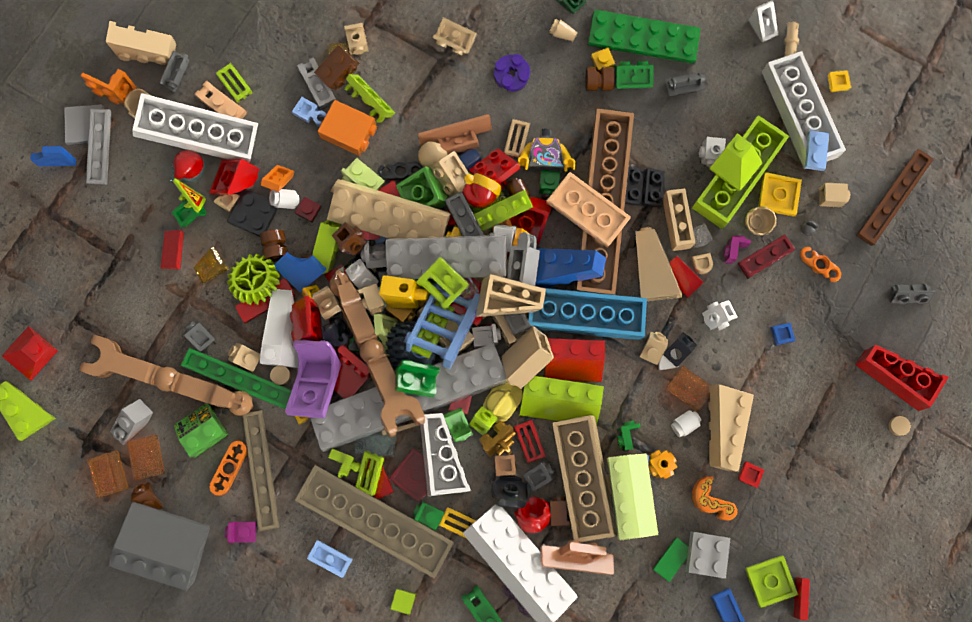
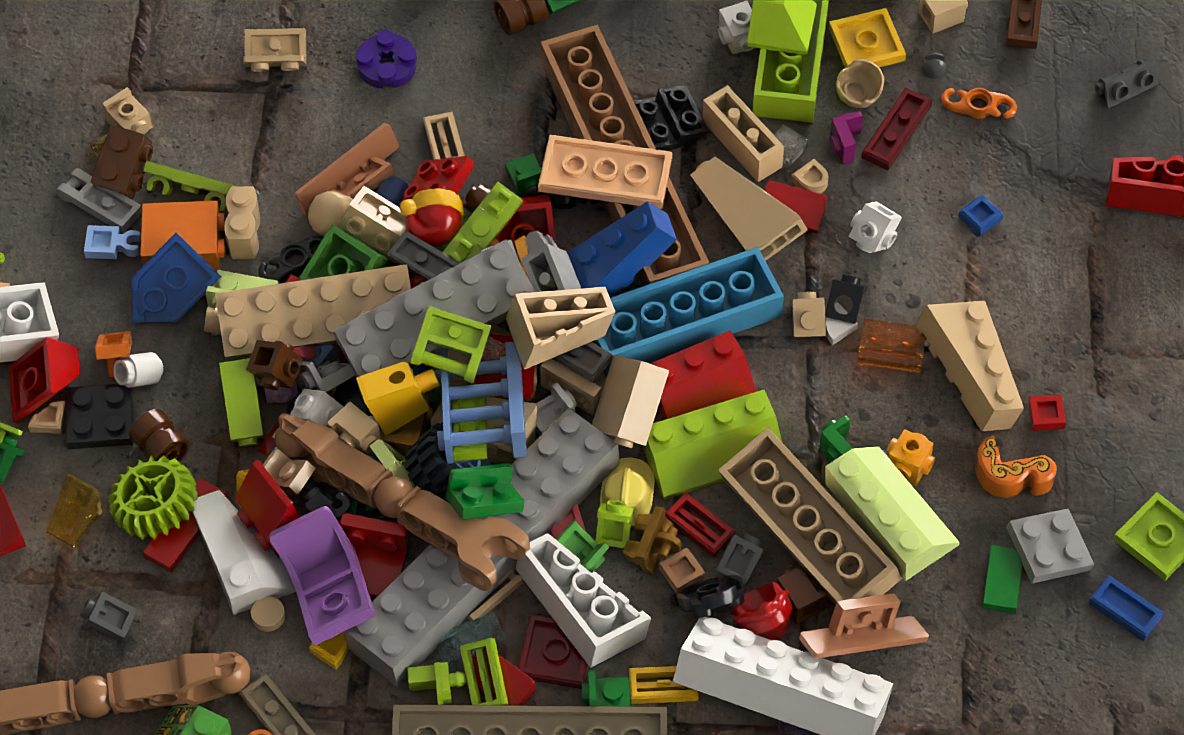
camera: 20 degrees left, 20 degrees down
green plate [181,348,292,410] -> none
tan bracket [228,343,261,372] -> none
blue tile [274,252,326,293] -> none
dark red plate [295,197,321,223] -> none
torso [517,128,575,173] -> none
white brick [671,410,701,437] -> none
none -> blue tile [131,233,221,322]
none -> tan brick [224,186,260,259]

